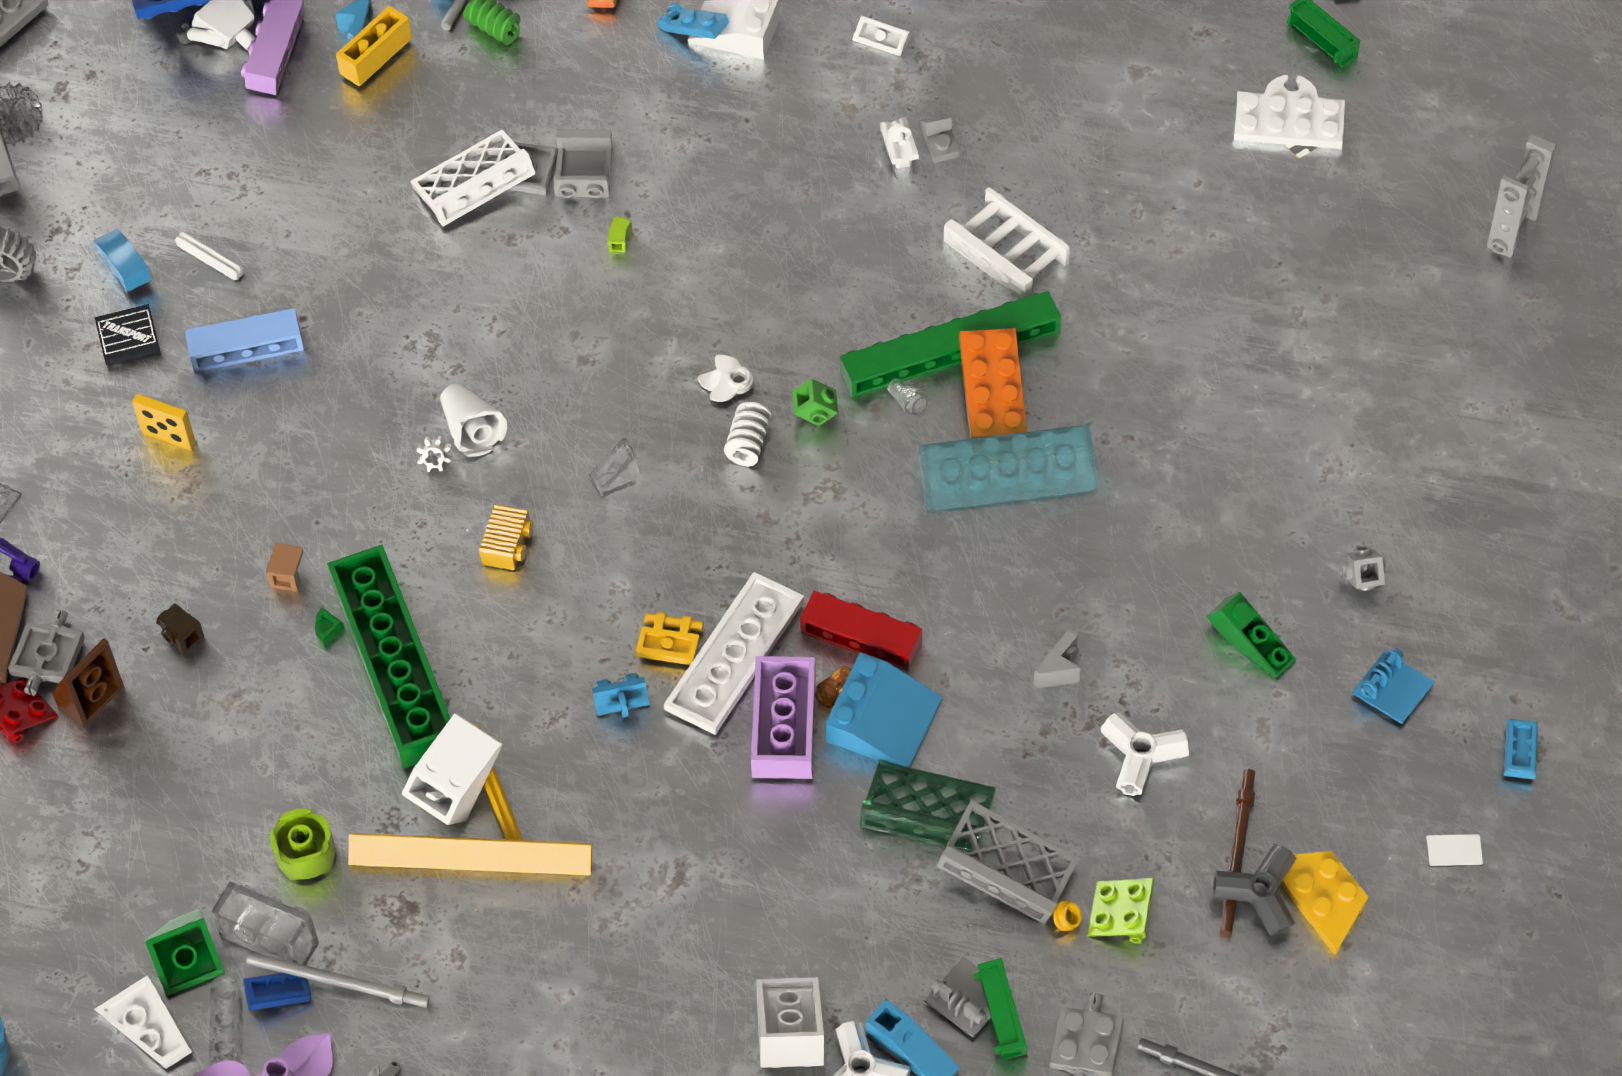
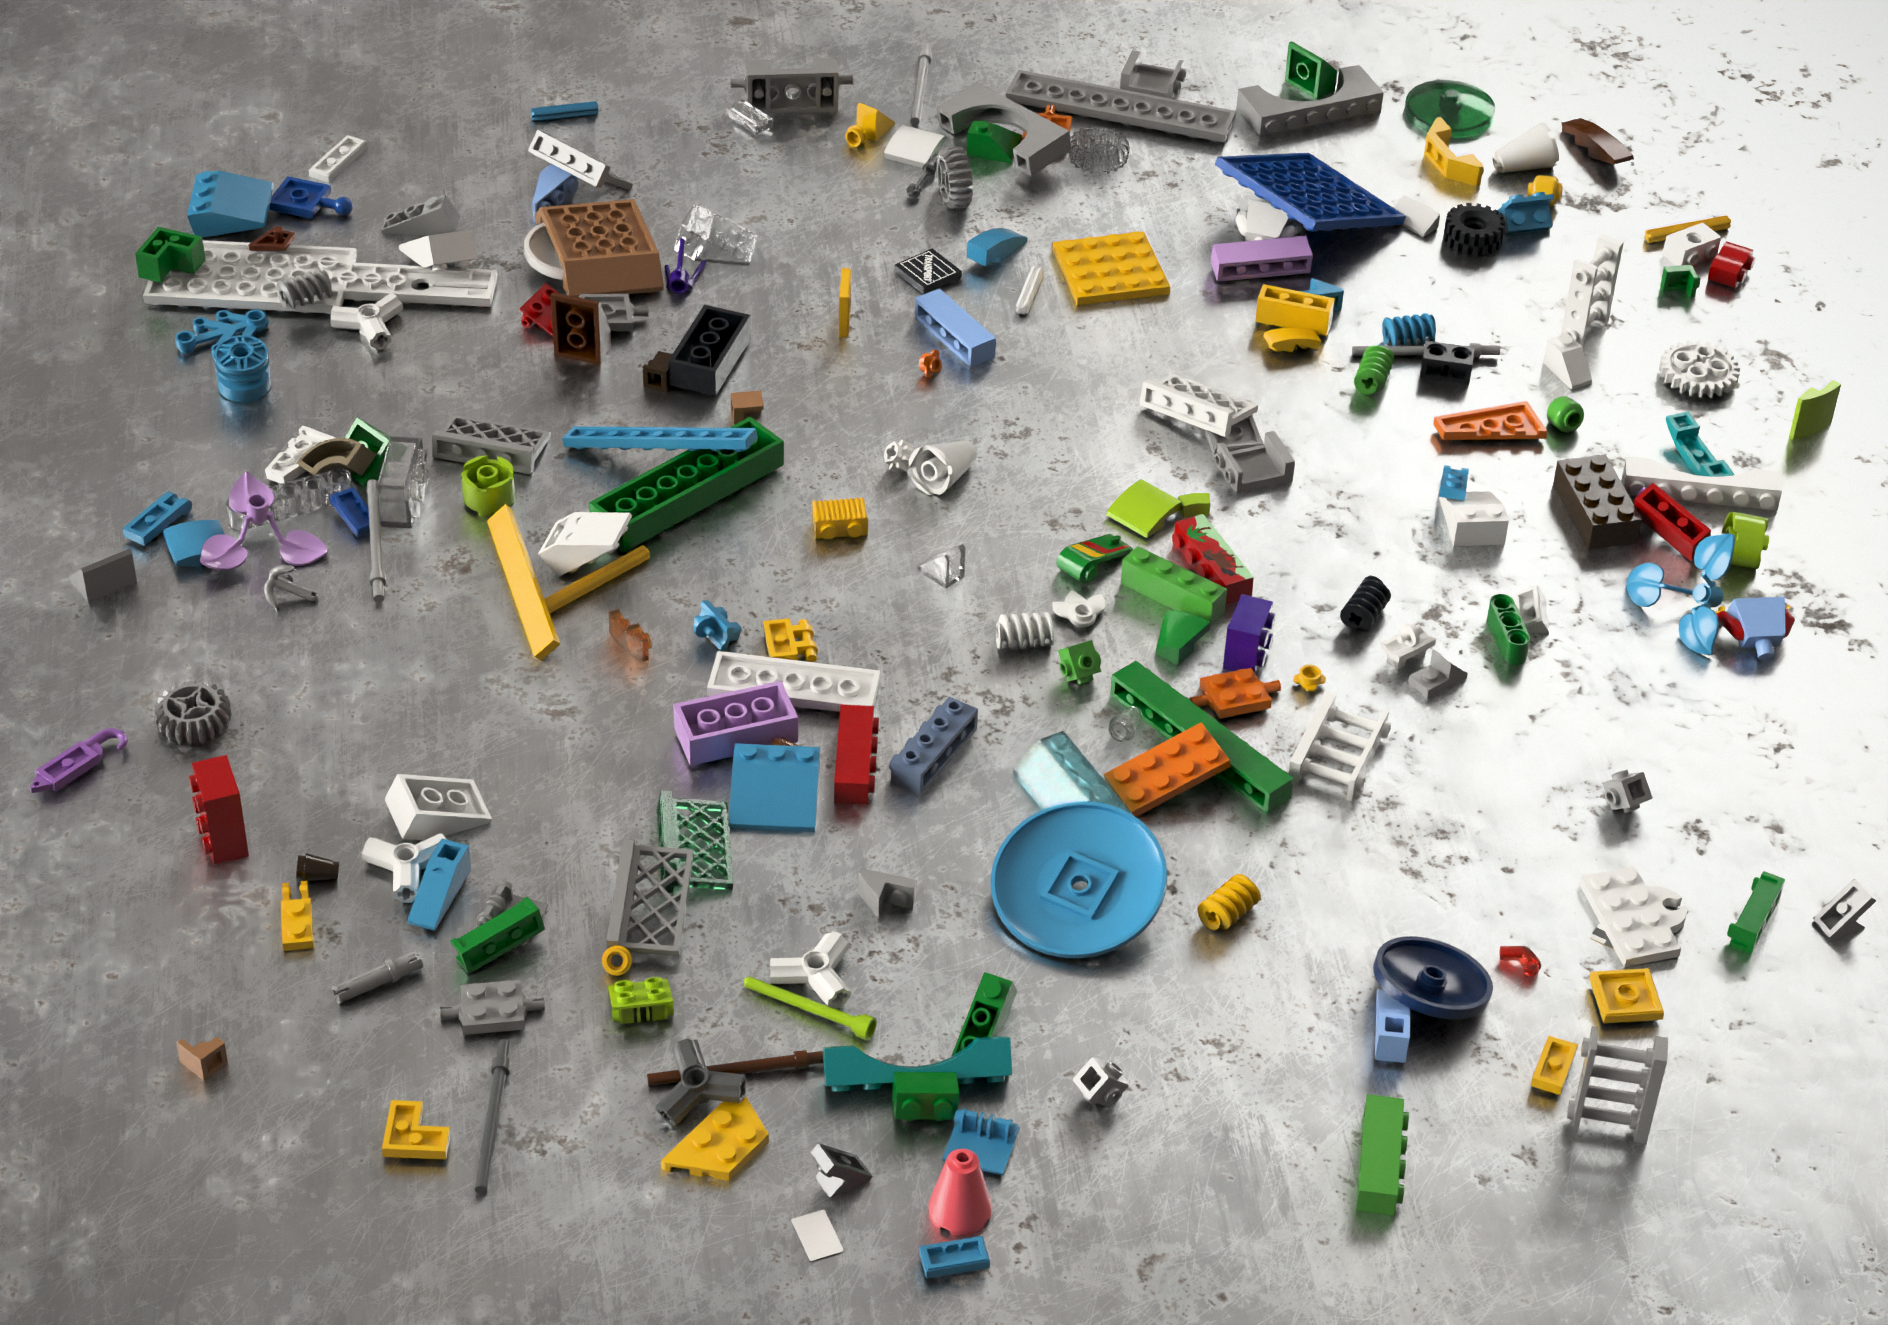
camera: 65 degrees right, 15 degrees down
none -> dark tan brick [296,438,377,485]
none -> light grey fence [432,414,550,474]
none -> dark azure plate [562,426,758,452]
none -> clear orange slope [608,609,652,662]
none -> black brick [668,305,751,396]
none -> lime piece [743,976,877,1041]
none -> dark grey slope [810,1143,873,1197]
none -> teal arch [823,1036,1012,1091]
none -> sand blue brick [889,697,978,795]
none -> green brick [892,1072,959,1121]
none -> orange plate [919,349,942,378]
none -> coral cone [928,1149,992,1236]
none -> dark azure dish [990,801,1167,958]
none -> yellow plate [1052,231,1171,306]
none -> green door [1056,534,1133,584]
none -> lime slope [1106,479,1182,538]
none -> bright green brick [1121,546,1227,627]
none -> green slope [1156,610,1211,666]
none -> red brick [1172,514,1254,605]
none -> orange plate [1189,668,1281,719]
none -> yellow piece [1197,874,1261,931]
none -> dark purple brick [1223,594,1276,674]
none -> yellow slope [1263,327,1321,352]
none -> yellow plate [1293,665,1326,691]
none -> black piece [1340,575,1391,630]
none -> bright green brick [1356,1094,1409,1216]
none -> dark blue dish [1373,936,1493,1019]
none -> light blue slope [1375,989,1410,1063]
none -> green beam [1487,594,1530,665]
none -> clear red arm [1499,946,1541,977]
none -> yellow plate [1531,1035,1578,1095]
none -> yellow plate [1589,968,1664,1023]
none -> light grey brick [1602,769,1653,813]

